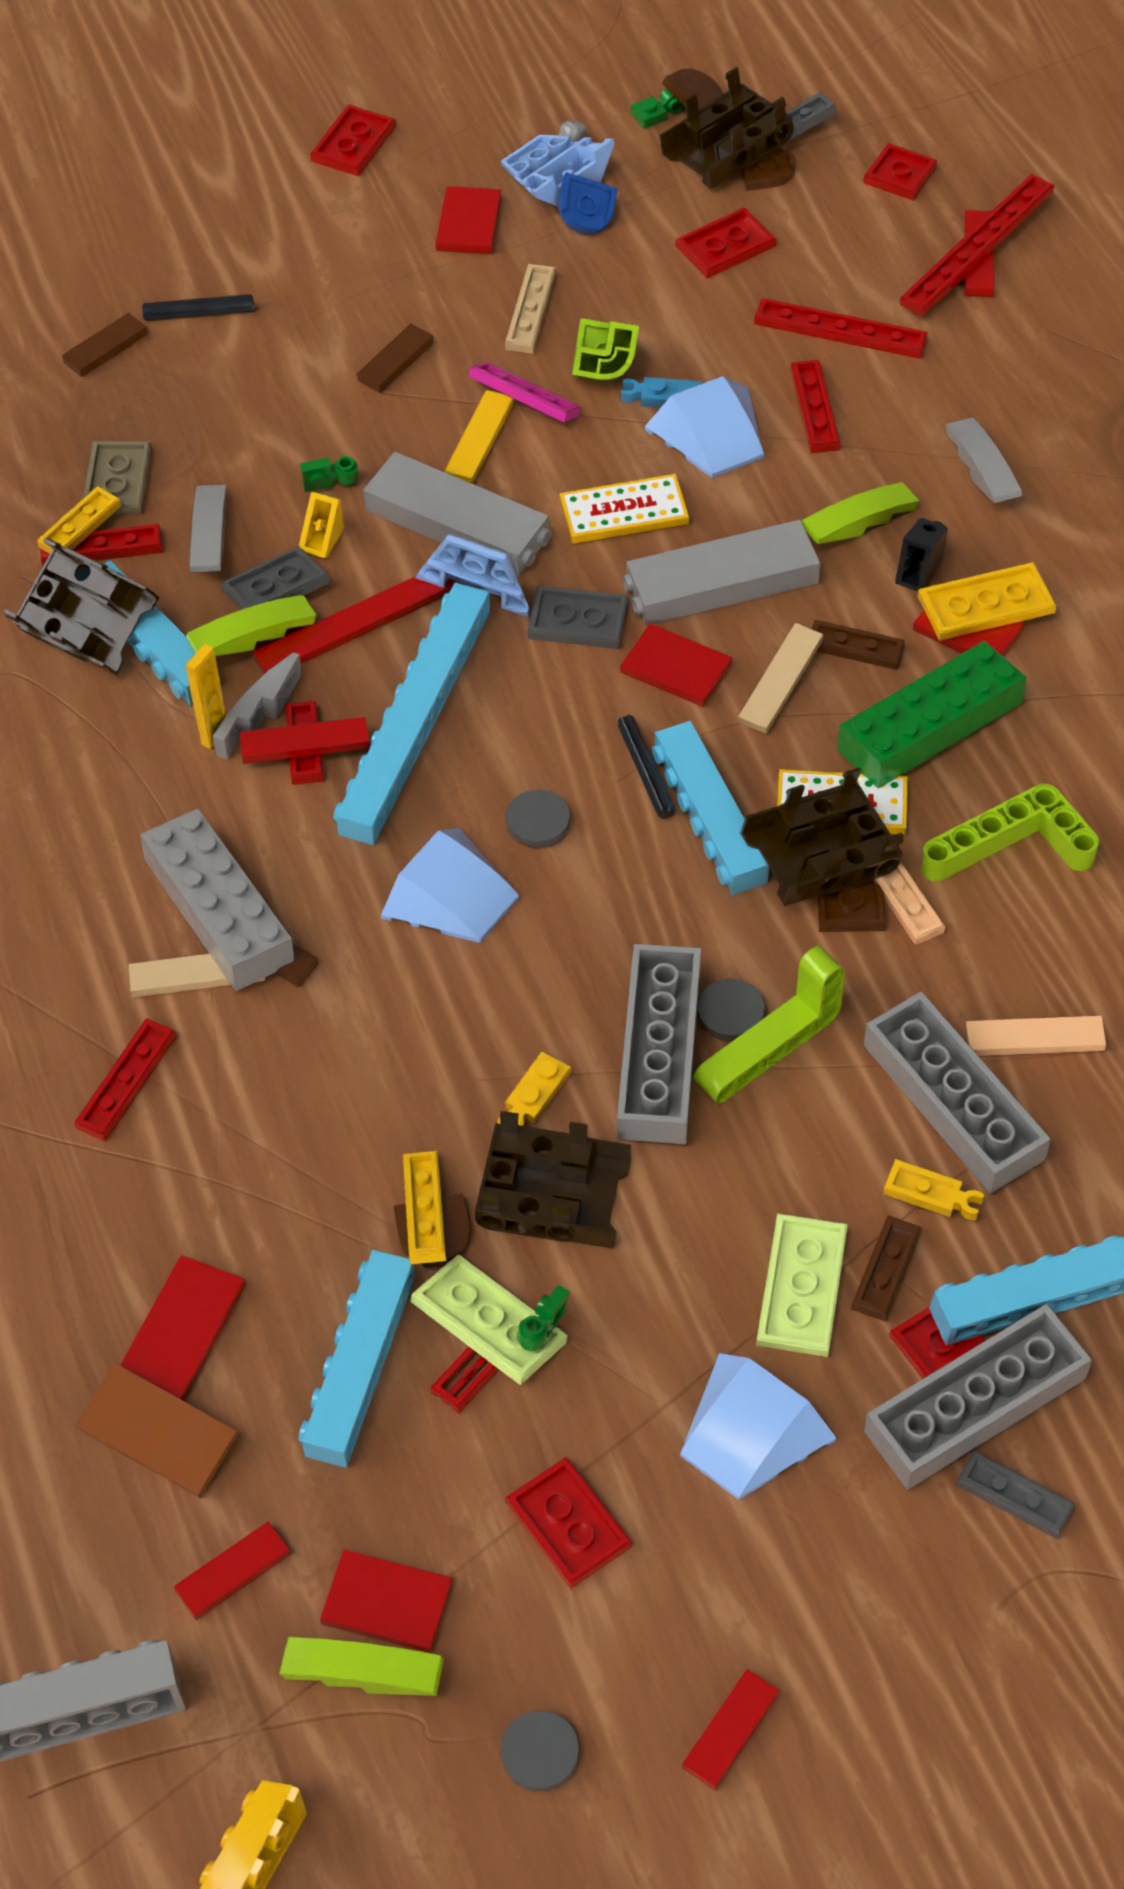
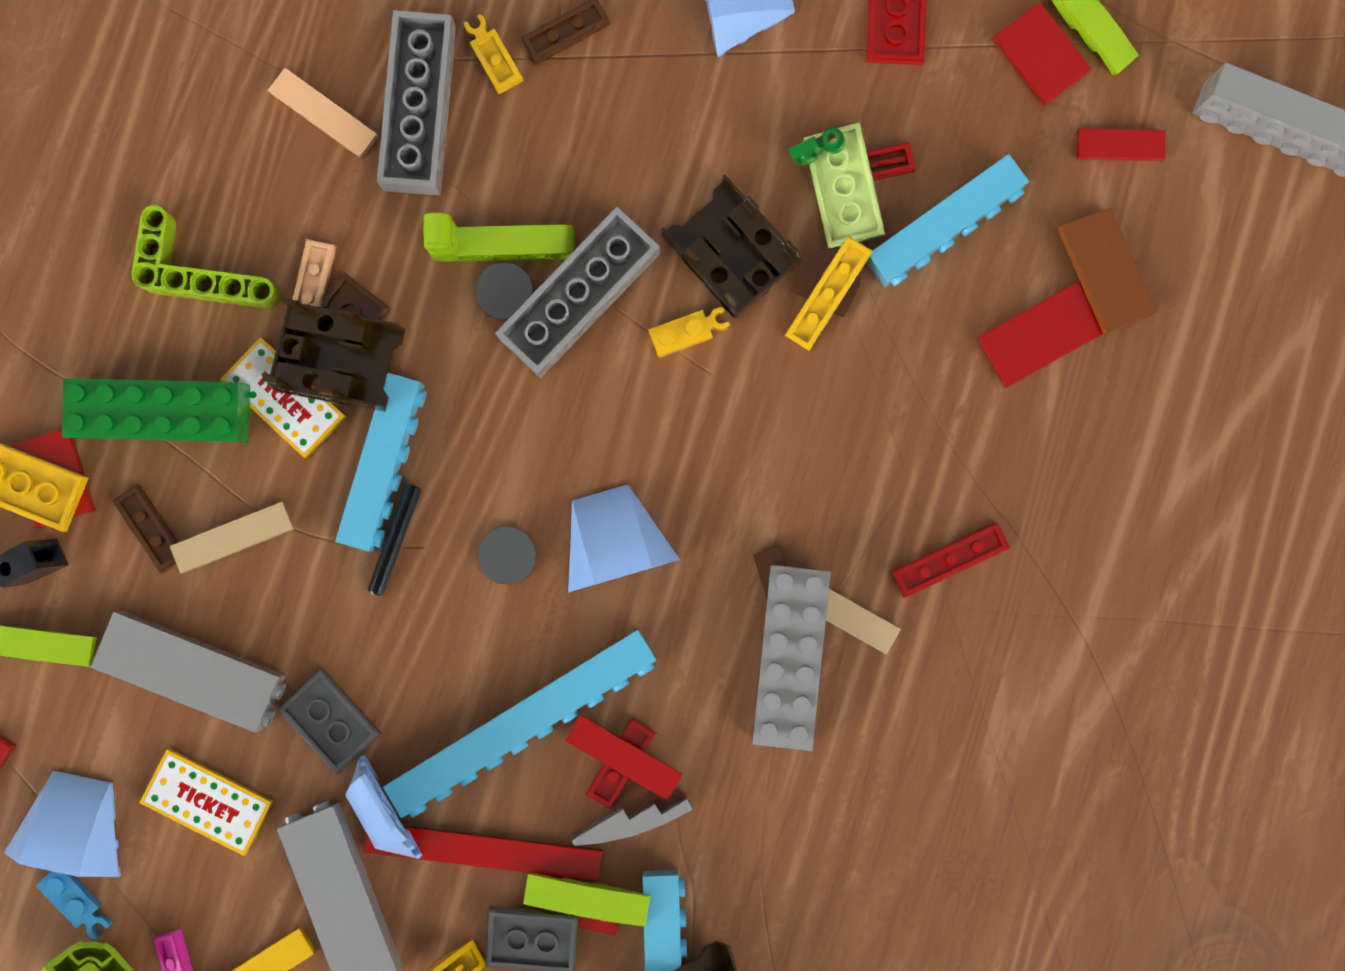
camera: 145 degrees left, 30 degrees up
yellow tile [185,643,226,749] -> none
red tile [620,623,732,707] -> none
yellowish green tile [756,1213,848,1357] -> none

